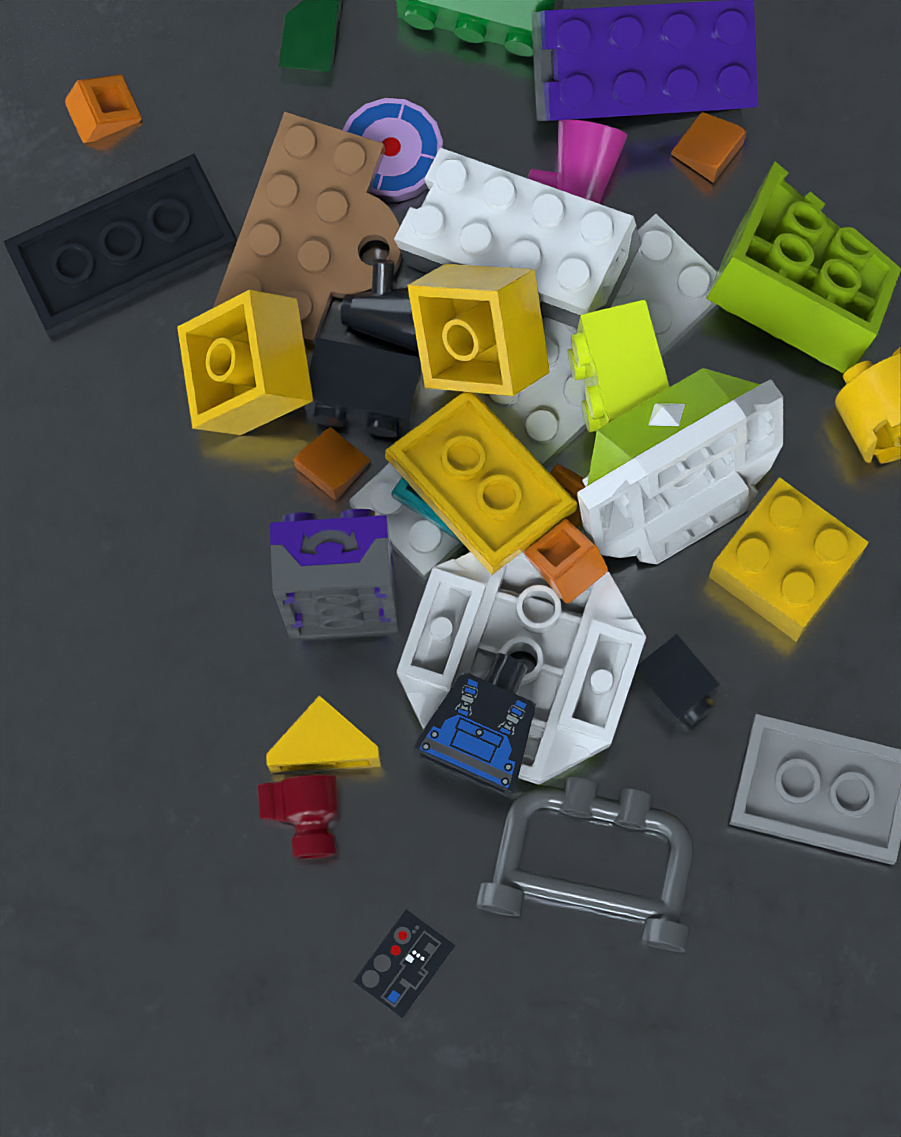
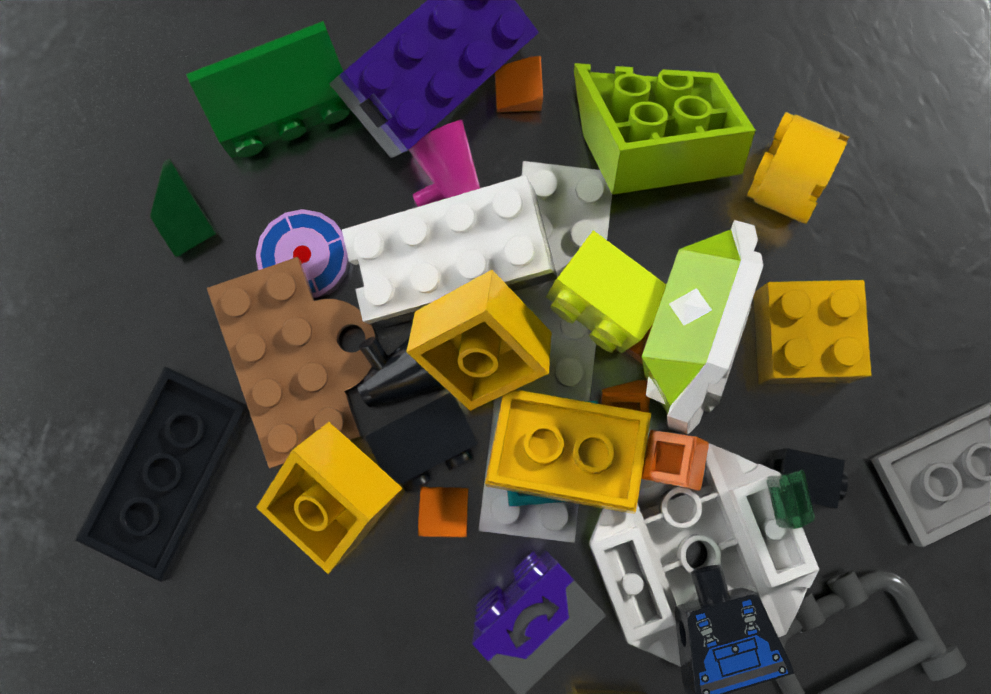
camera: 45 degrees left, 5 degrees up
orange slope [65,74,142,143] -> none
none -> clear green slope [766,470,815,529]

